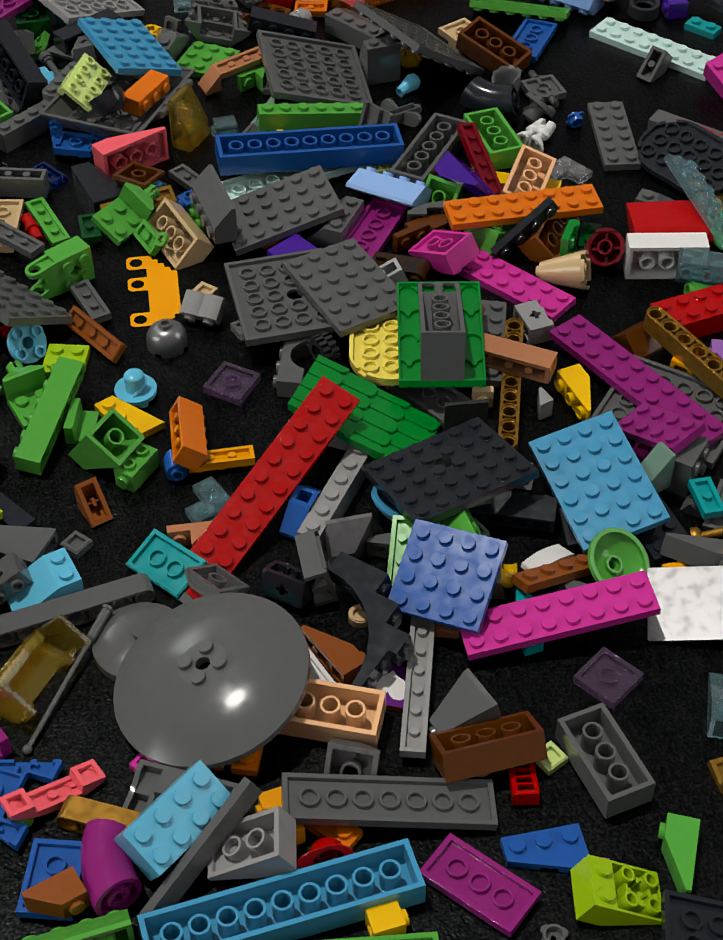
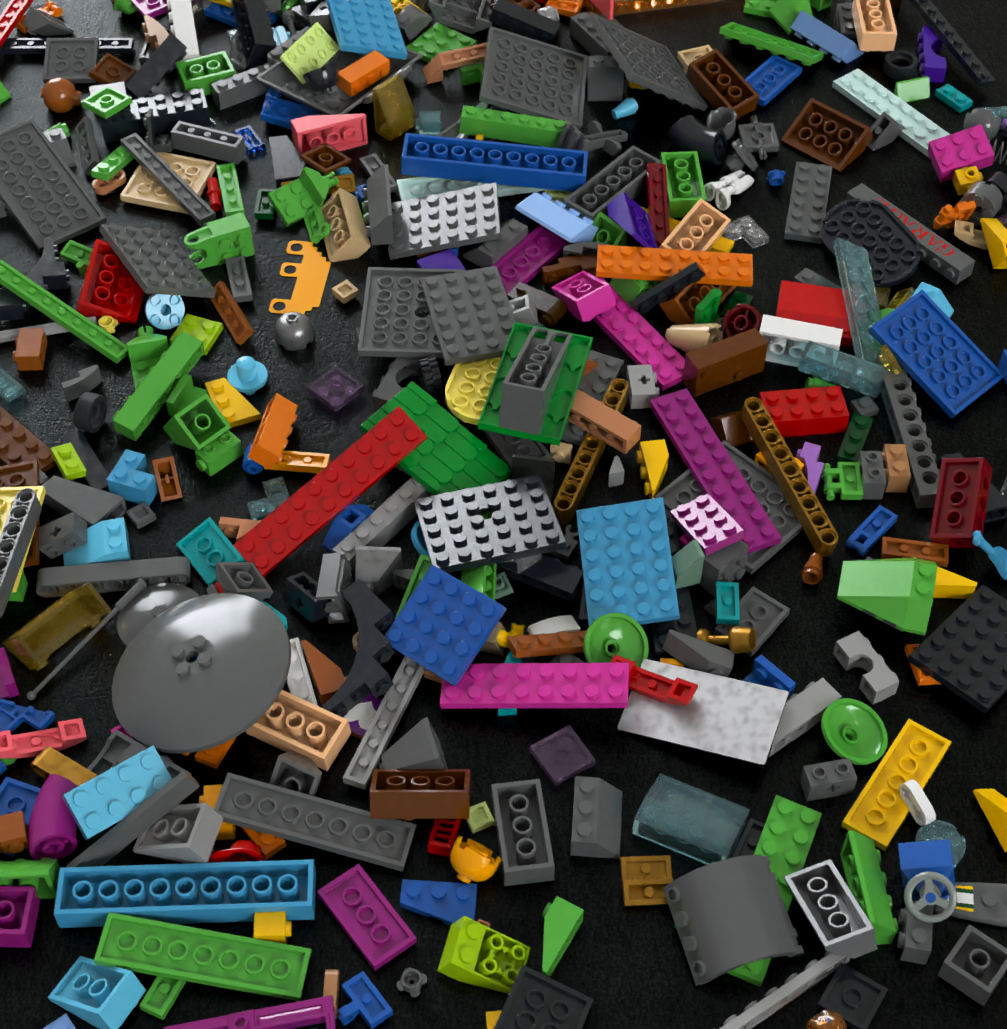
camera: 15 degrees right, 5 degrees up
light grey brick [179,289,228,327] -> none
none -> dark azure brick [106,449,158,506]
none -> light orange cylinder [450,836,502,884]
none -> dark grey slope [570,776,622,859]
none -> red slope [610,655,698,706]
none -> reddish brown brick [682,328,768,397]
none -> reddish brown slope [781,98,873,172]
none -> slope [894,76,930,102]

